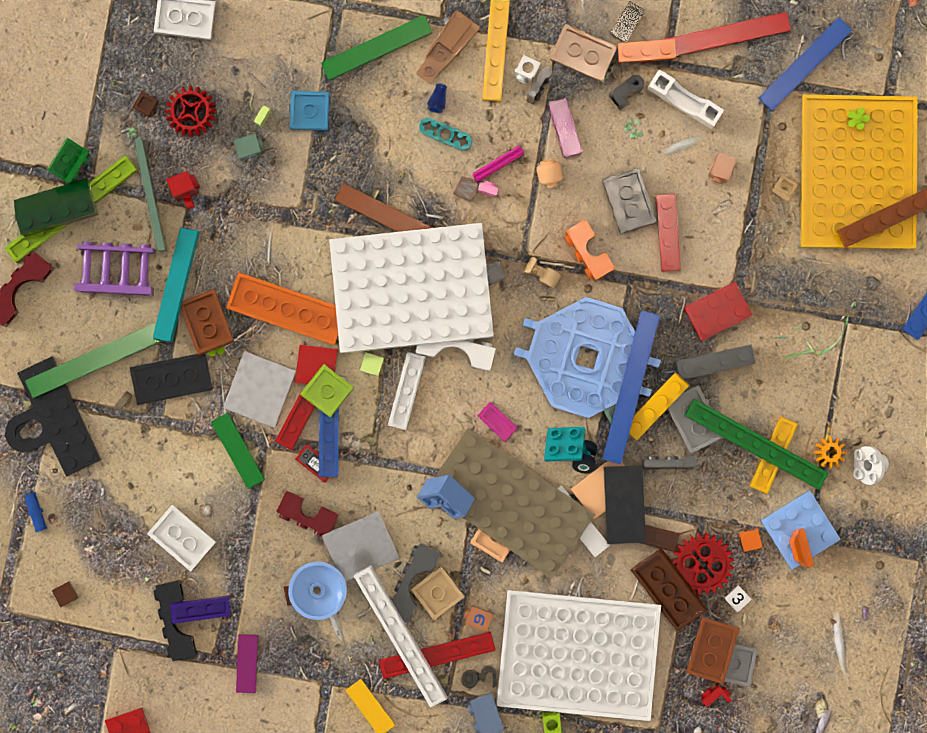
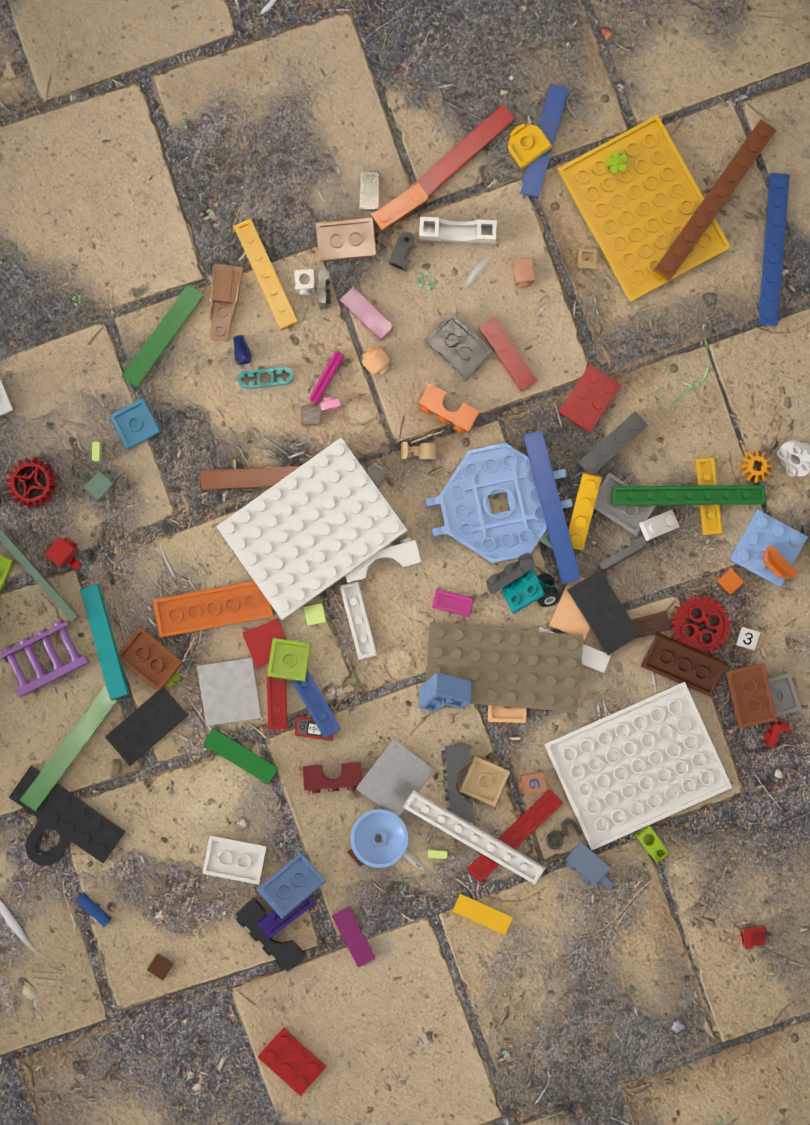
camera: 25 degrees left, 0 degrees up
none -> medium blue tile [257,852,326,919]
none -> yellowish green tile [427,849,447,859]
none -> dark grey hinge [486,553,534,594]
none -> yellow tile [508,124,553,170]
none -> white plate [639,510,679,541]

